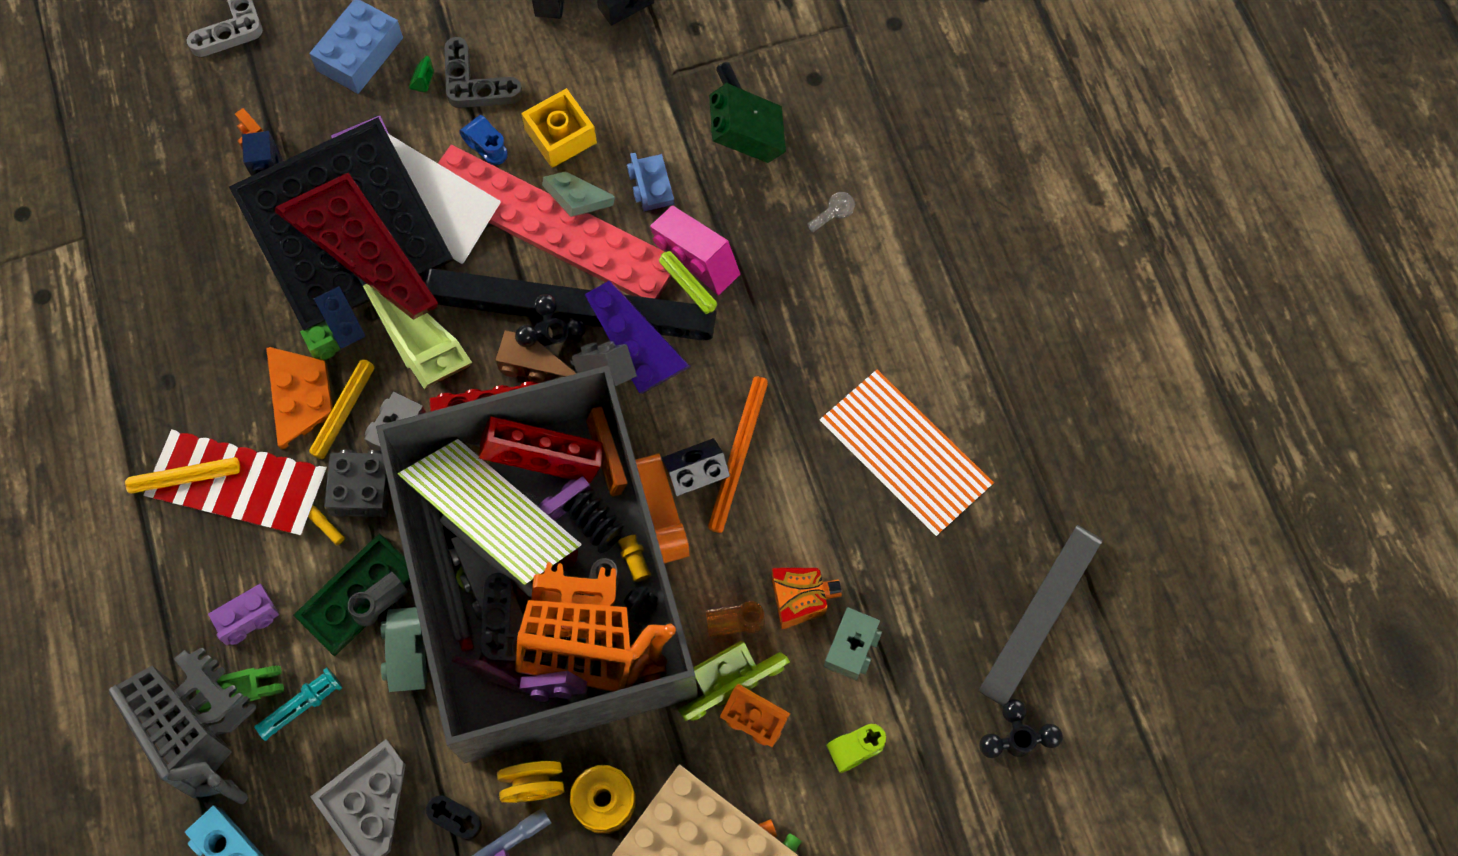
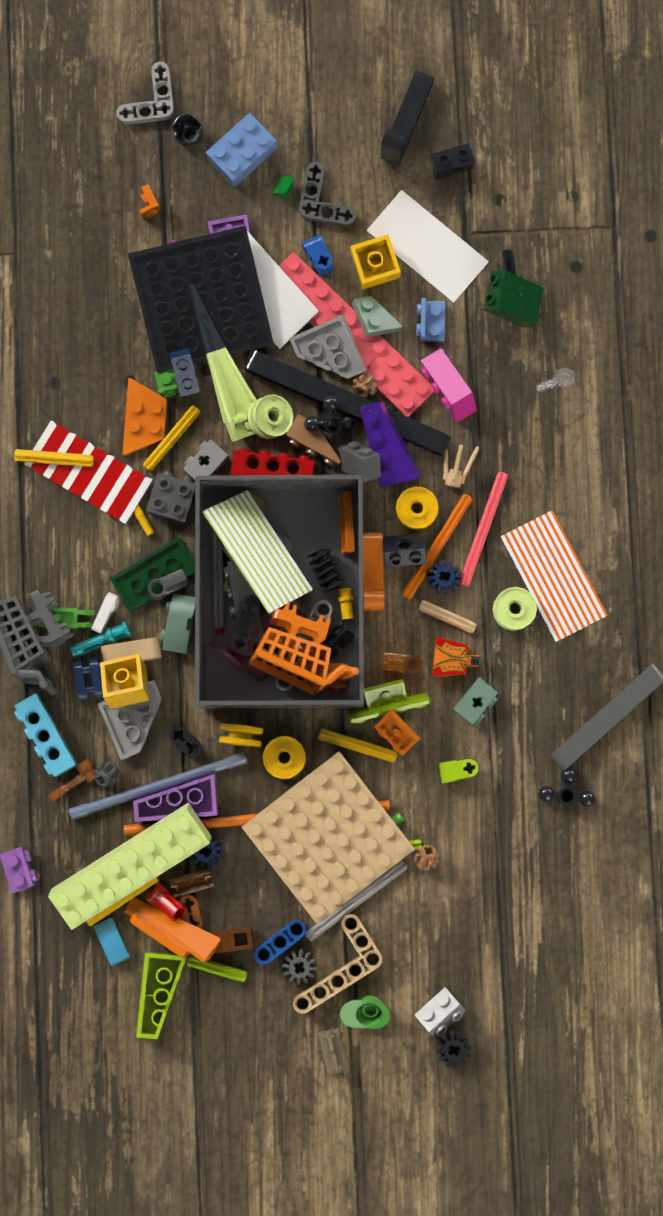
camera: 20 degrees right, 15 degrees up
medium lavender bracket [208,583,279,646] -> none
dark blue brick [242,131,283,176] -> none
dark red wing [275,172,438,320] -> none
red brick [478,416,603,484] -> none
medium lavender plate [519,671,587,702] -> none
medium lavender plate [538,476,591,521] -> none
lime axle [659,251,717,314] -> none
none -> dark blue brick [73,658,103,702]
none -> white piece [91,592,119,634]
none -> yellow brick [100,654,150,709]
none -> tan beam [101,637,162,662]
none -> black hair [172,113,204,147]
none -> yellowish green wheel [247,394,293,439]
none -> light grey plate [289,314,367,379]
none -> yellow axle [318,729,398,763]
none -> medium nougat gear [352,373,377,398]
none -> white sticker [367,190,489,302]
none -> yellow wheel [395,486,438,531]
none -> tan axle [419,600,477,633]
none -> dark blue gear [427,560,462,595]
none -> tan plant [442,445,479,488]
none -> coral axle [459,472,508,587]
none -> yellowish green wheel [492,587,537,631]

